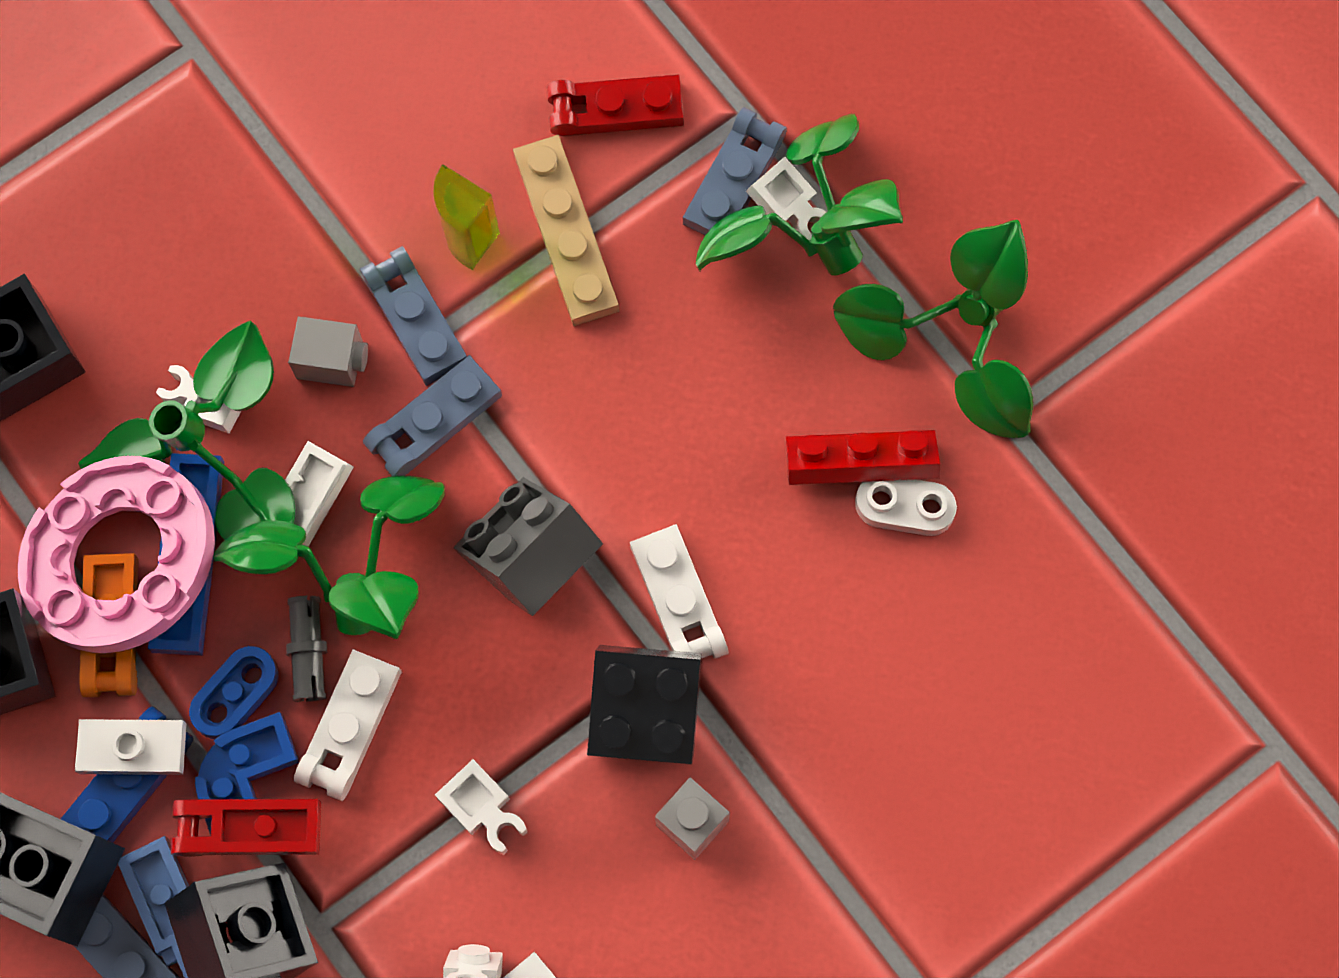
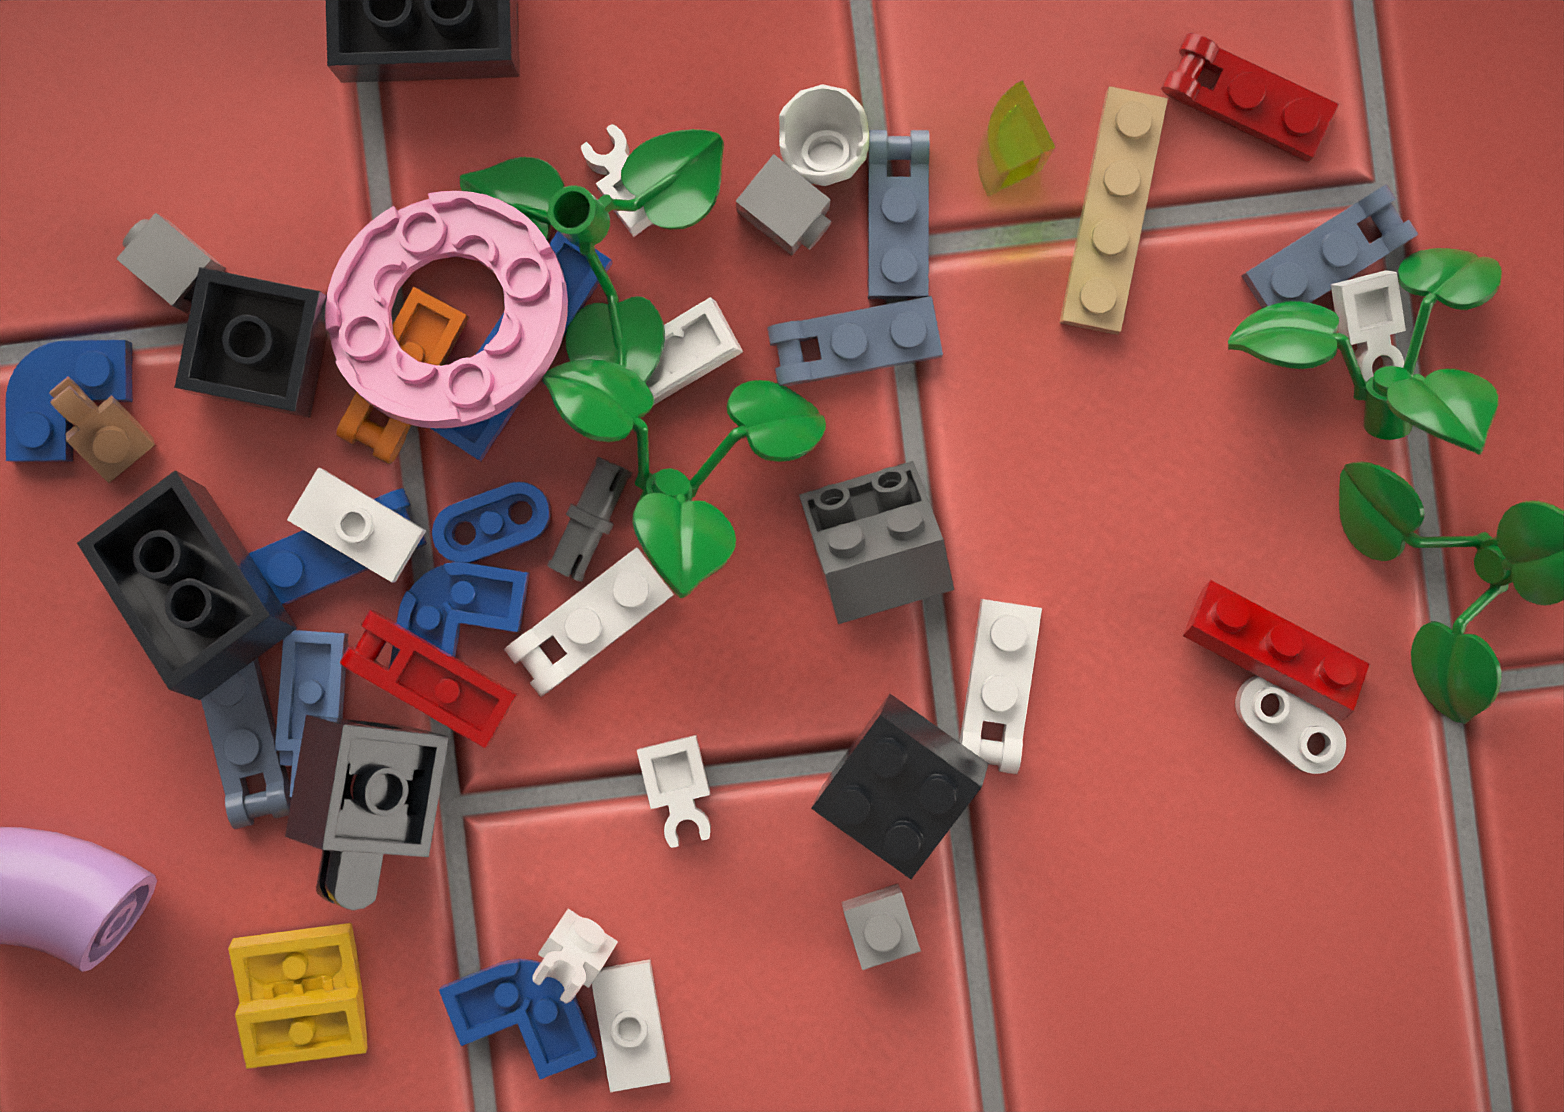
camera: 25 degrees right, 15 degrees up
none -> white hair [779,84,869,186]

